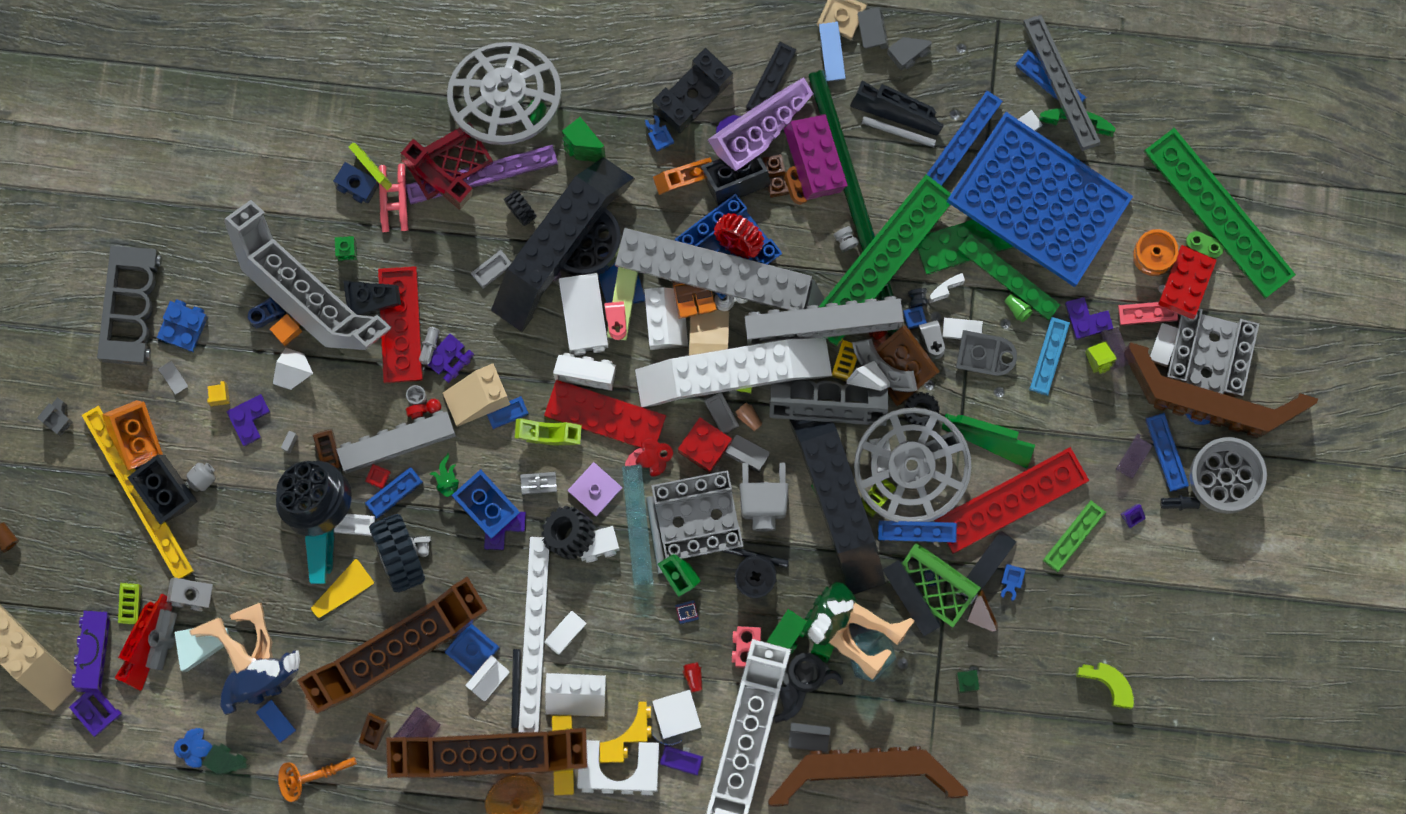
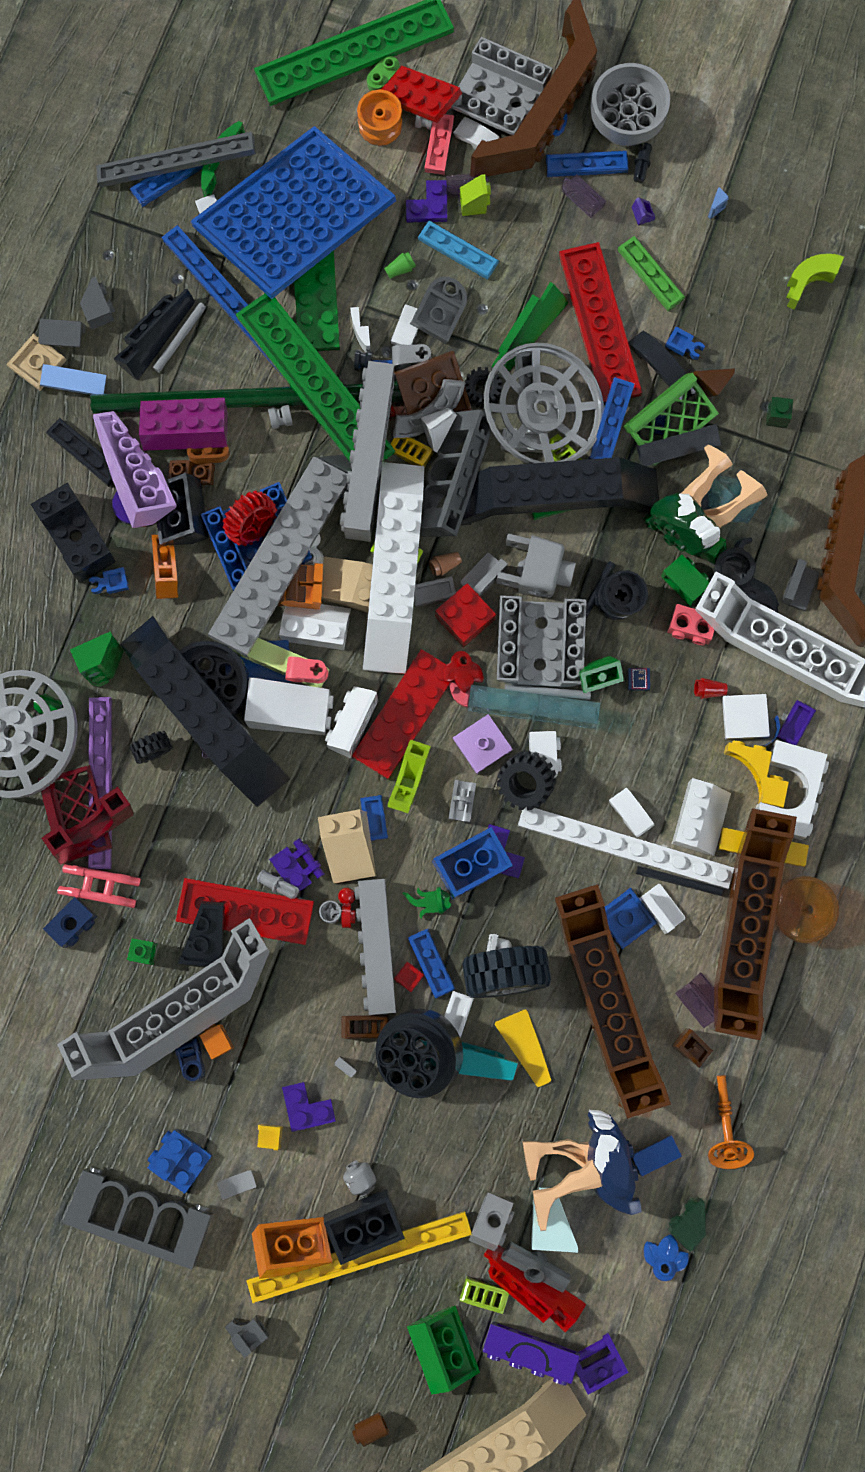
camera: 75 degrees left, 0 degrees up
white slope [273,348,313,390] -> none
lime tile [349,143,392,190] -> none
light grey tile [471,250,511,289] -> none
green plate [957,234,1060,320] -> none
none -> green slope [407,1305,480,1395]
none -> medium blue slope [708,187,729,219]

